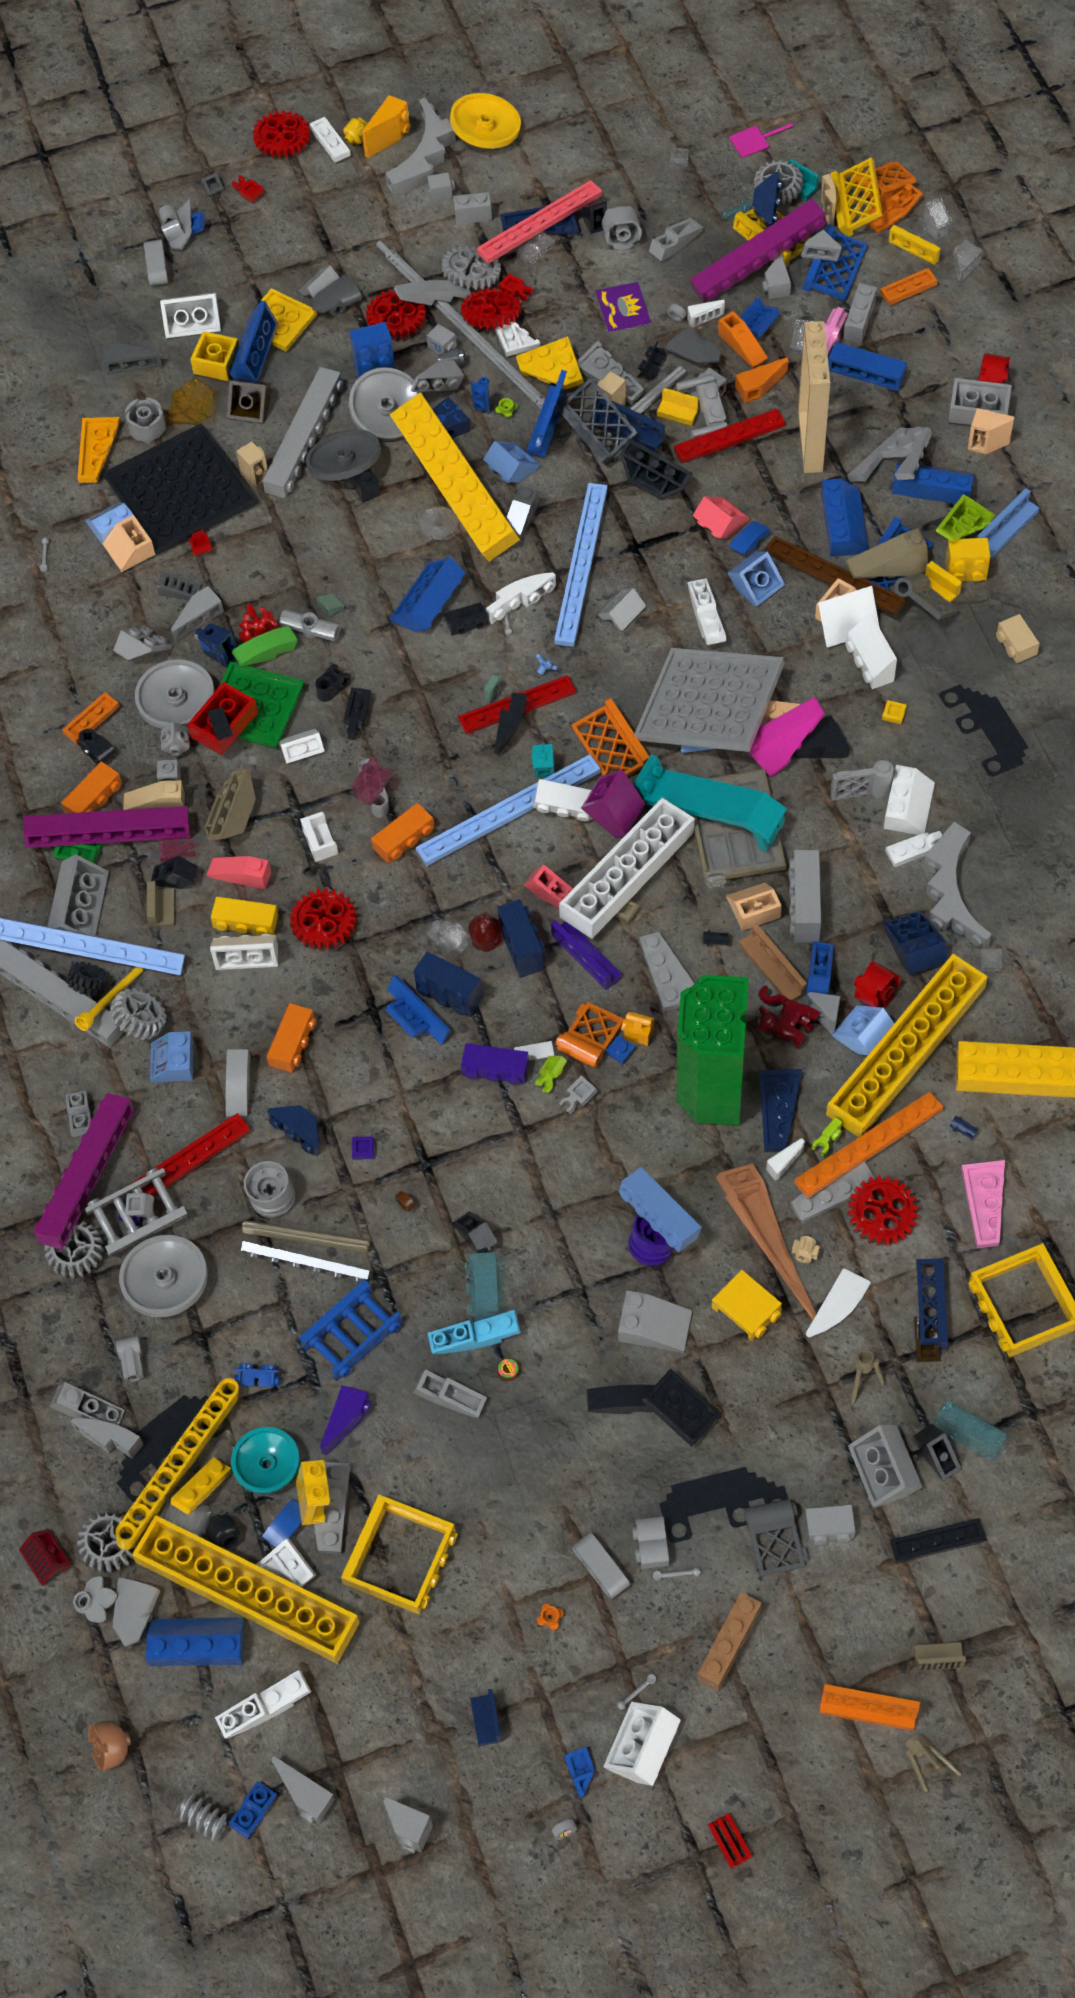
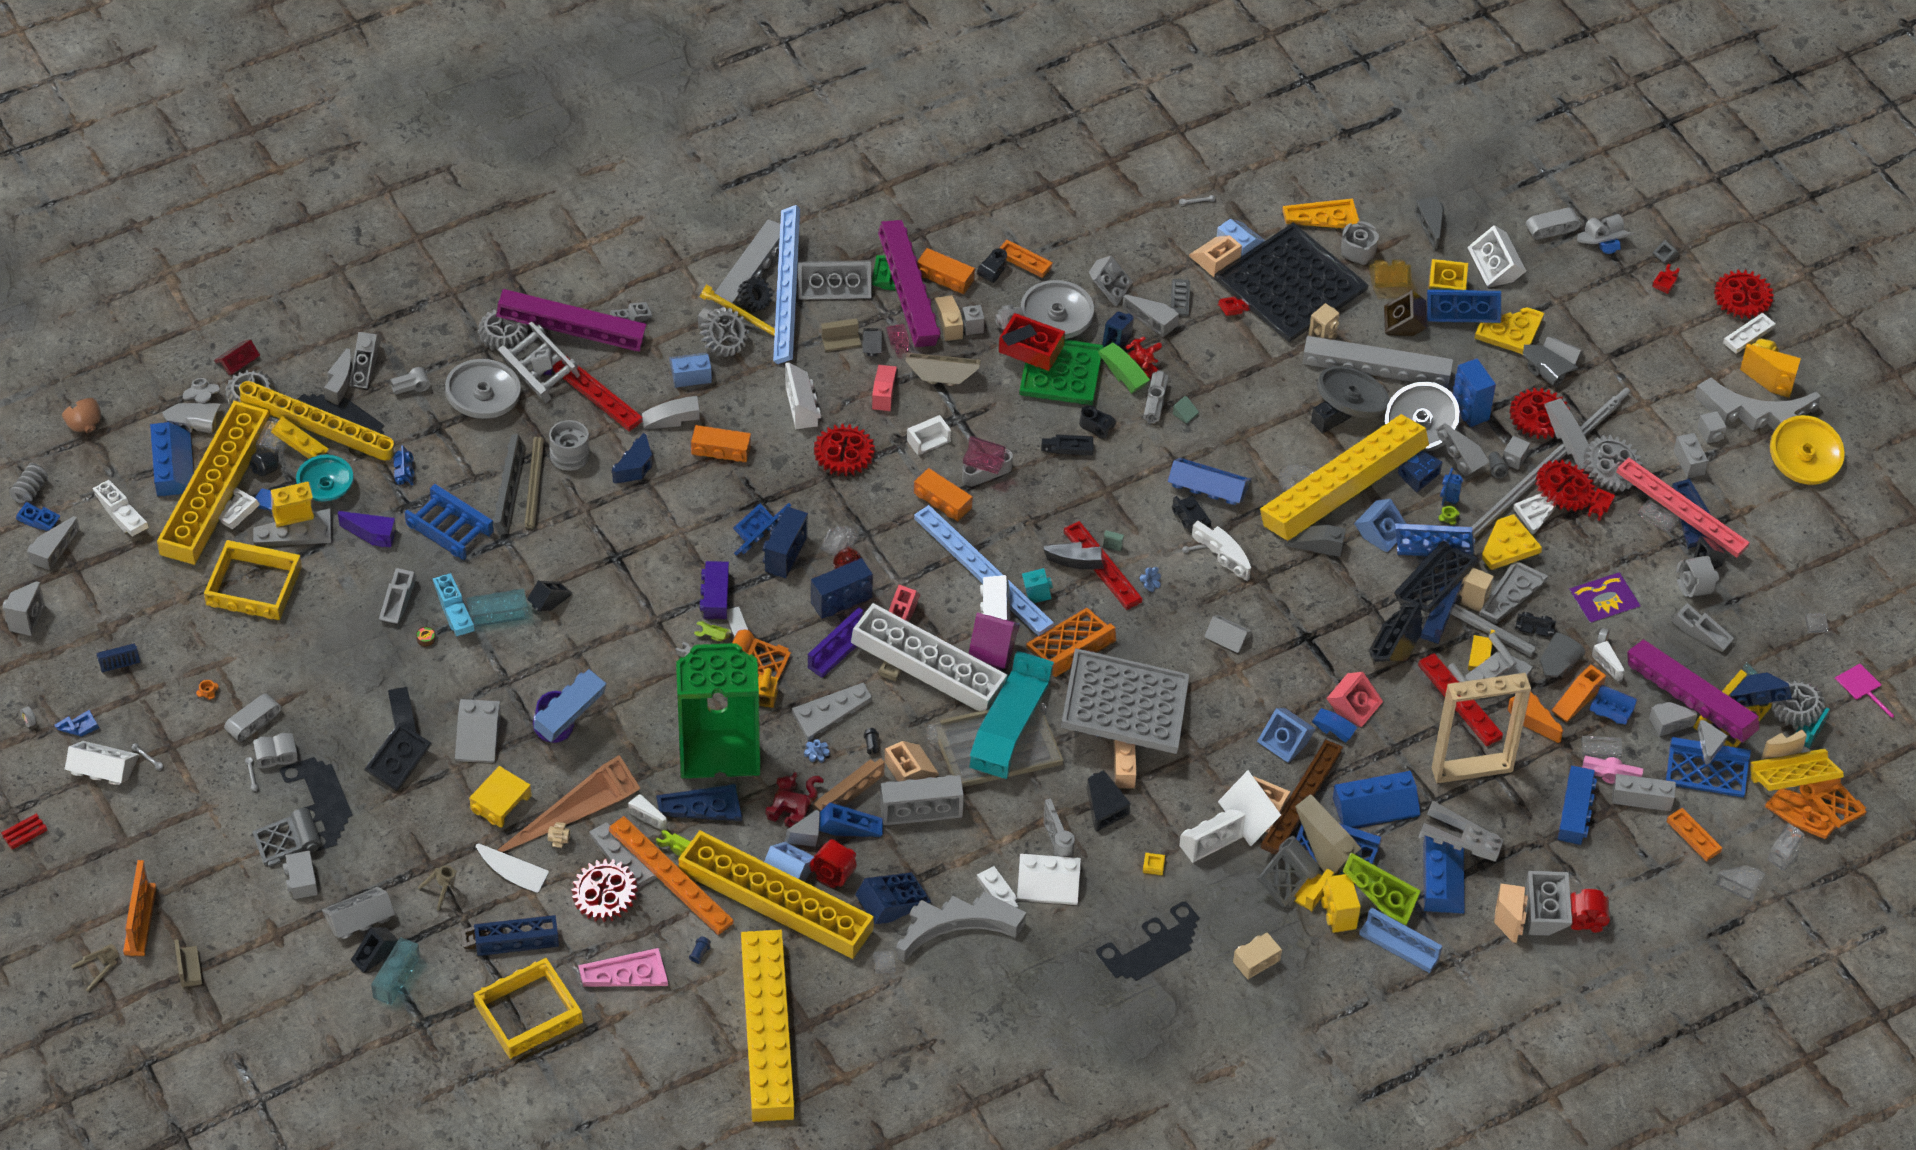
camera: 75 degrees right, 10 degrees down
yellow brick [211,897,279,936] -> none
white panel [279,729,325,764] -> none
dark purple tile [352,1136,374,1160] -> none
reddish brown tile [395,1191,416,1212] -> none
light blue plate [554,483,607,647] -> none
white slope [688,578,726,645] -> none
medium nougat brick [697,1592,762,1692] -> none
dark pink wedge [750,697,825,777] -> none
yellow plate [889,225,941,265] -> none
black tile [890,1518,986,1564] -> none

